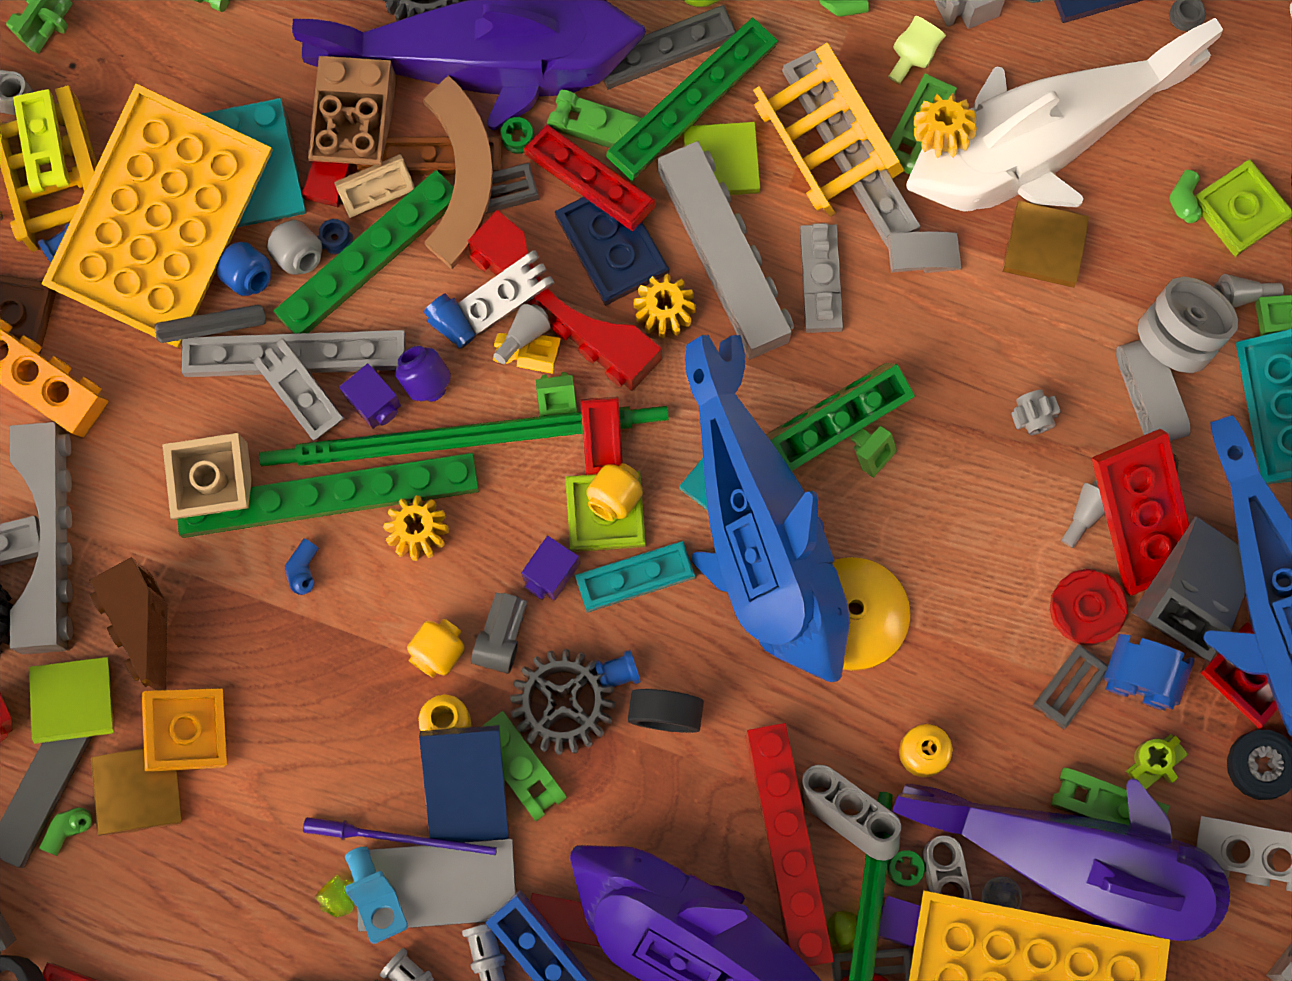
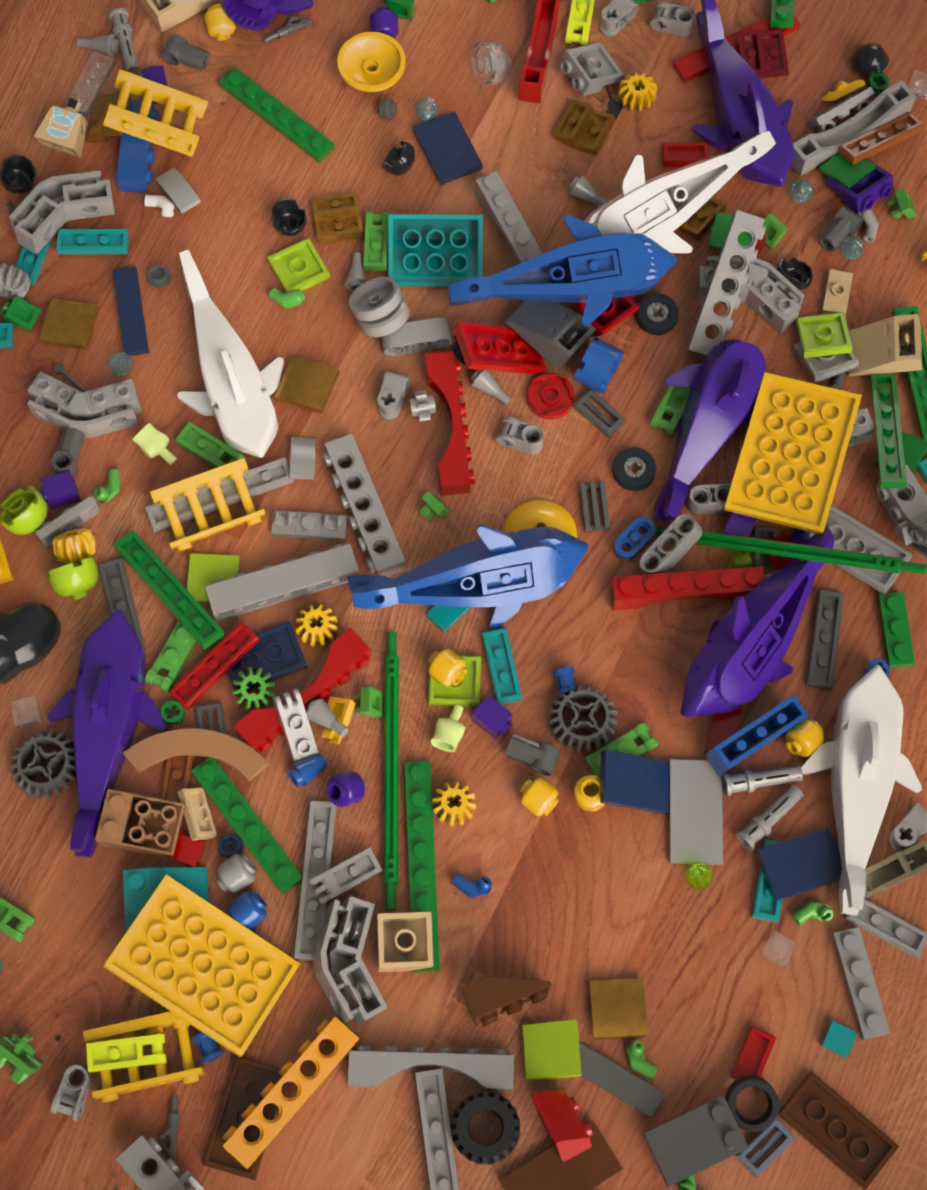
camera: 85 degrees left, 5 degrees down
light orange plate [142,688,227,771] -> none
dark grey axle [155,305,266,343] -> none
dark purple piece [303,817,497,855] -> none
dark purple brick [339,363,401,429] -> none
dark azure bracket [345,847,408,944] -> none
red tile [581,396,623,475] -> none
black tyre [628,689,704,733] -> none
green brick [766,363,915,471] -> none
green bush [887,850,925,887] -> none
yellow head [899,724,953,778] -> none
yellow gear [914,93,977,159] -> none
clear light blue plate [982,877,1022,909] -> none
lime piece [1126,734,1189,789] -> none
none -> bright green gear [232,667,275,710]
none -> light grey brick [313,896,388,1025]
none -> light grey brick [323,434,406,577]
none -> light grey piece [377,371,411,420]
none -> red arch [425,351,475,496]
none -> yellowish green piece [431,704,466,752]
none -> light grey piece [496,417,544,455]
none -> dark grey tile [580,481,610,532]
none -> black bush [612,447,657,491]
none -> blue plate [614,517,656,560]

